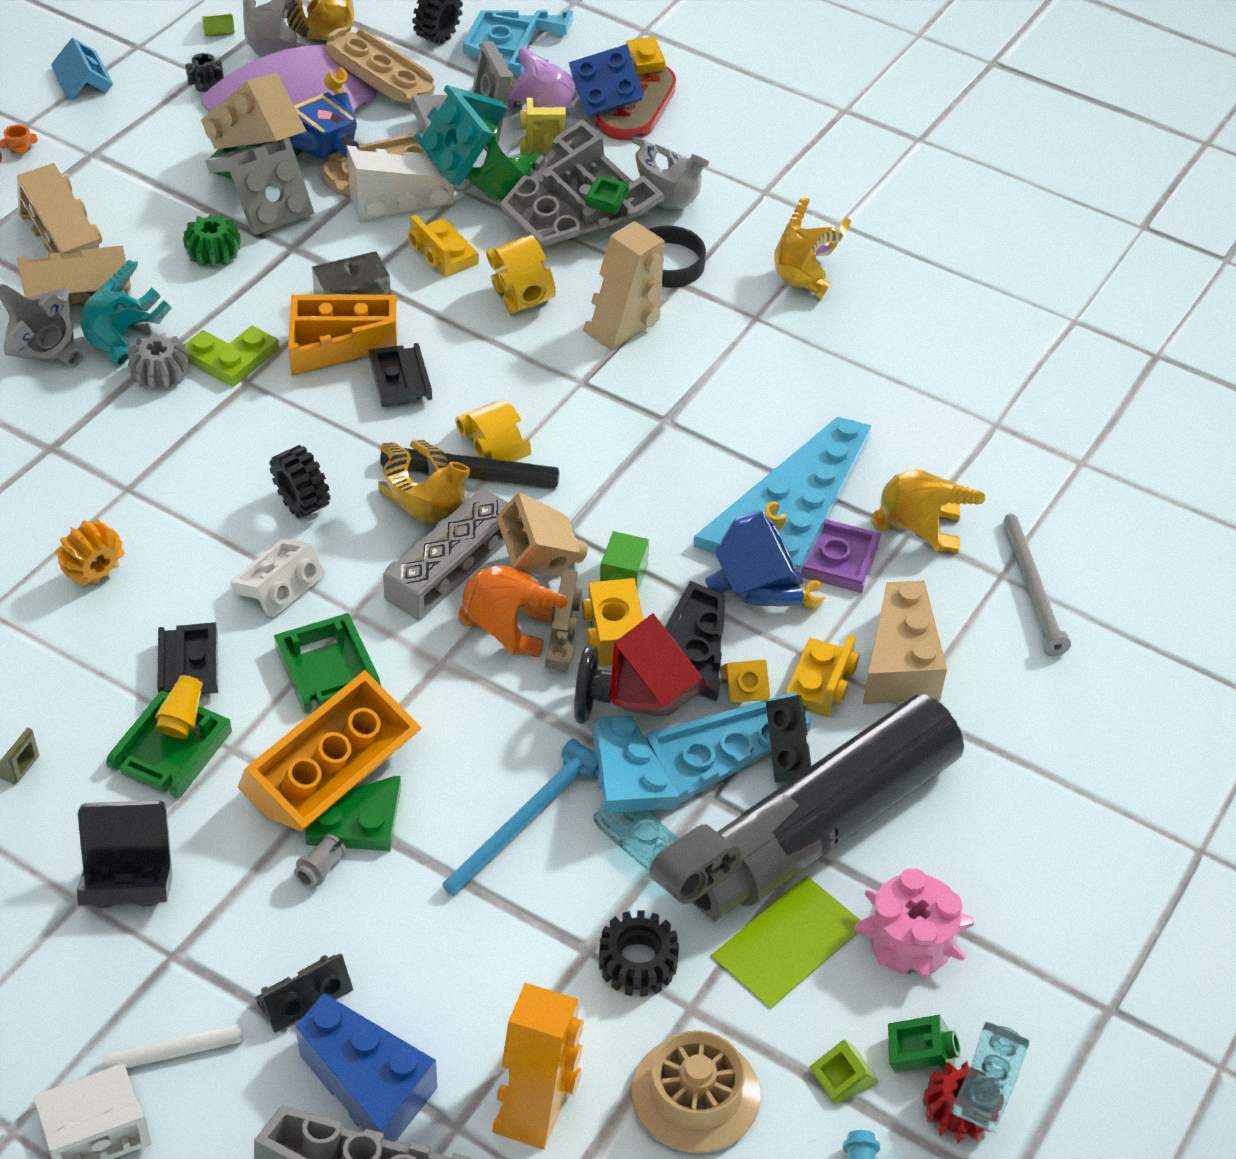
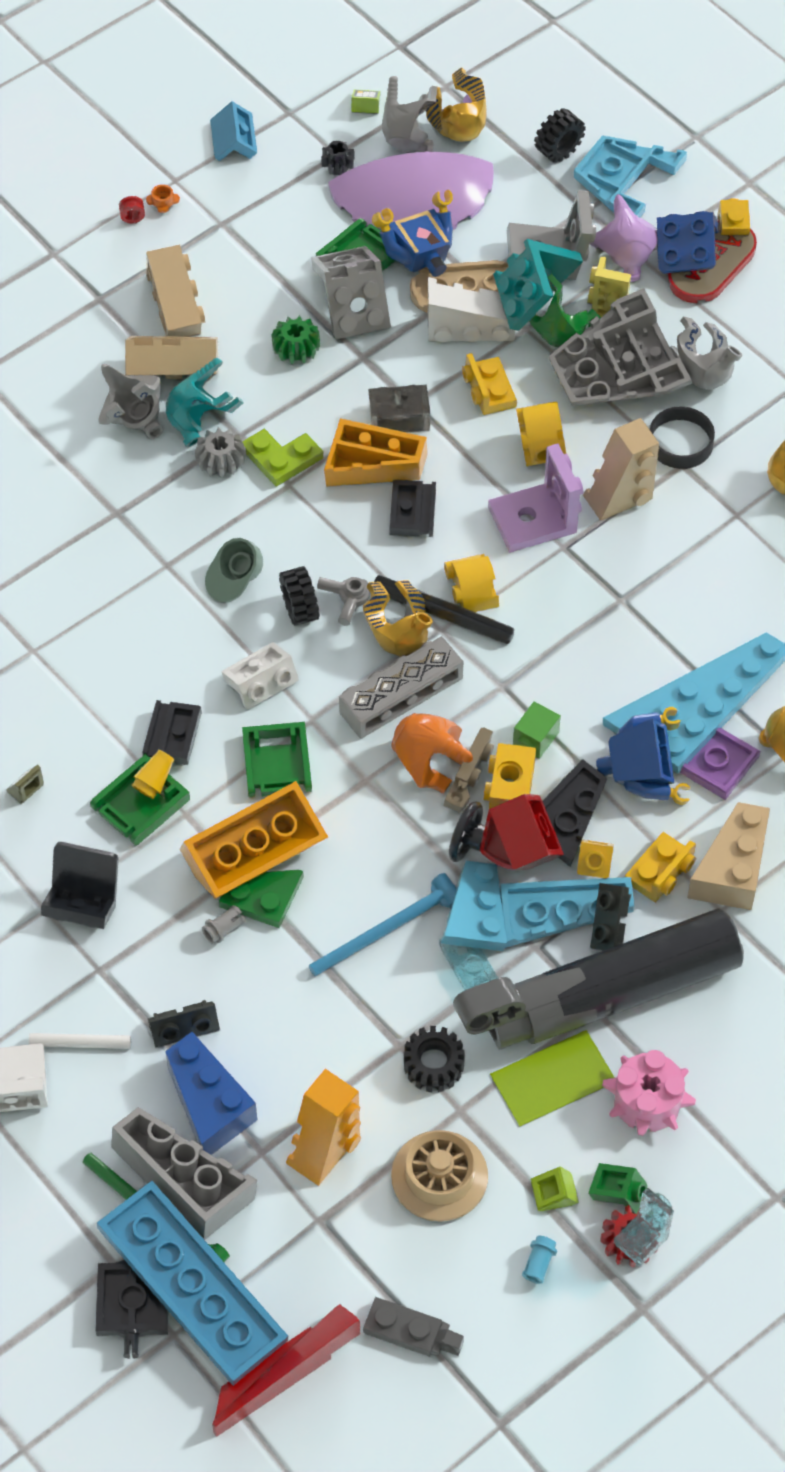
camera: 20 degrees right, 10 degrees up
light orange gear [55,519,125,586] -> none
tan wedge [200,72,306,149] -> none
tan tile [326,27,435,104] -> none
tan torso [496,492,588,577] -> none
green tile [585,174,629,215] -> none
none -> sand green cap [205,538,263,603]
none -> light grey piece [317,577,371,626]
none -> lavender bracket [488,444,583,553]

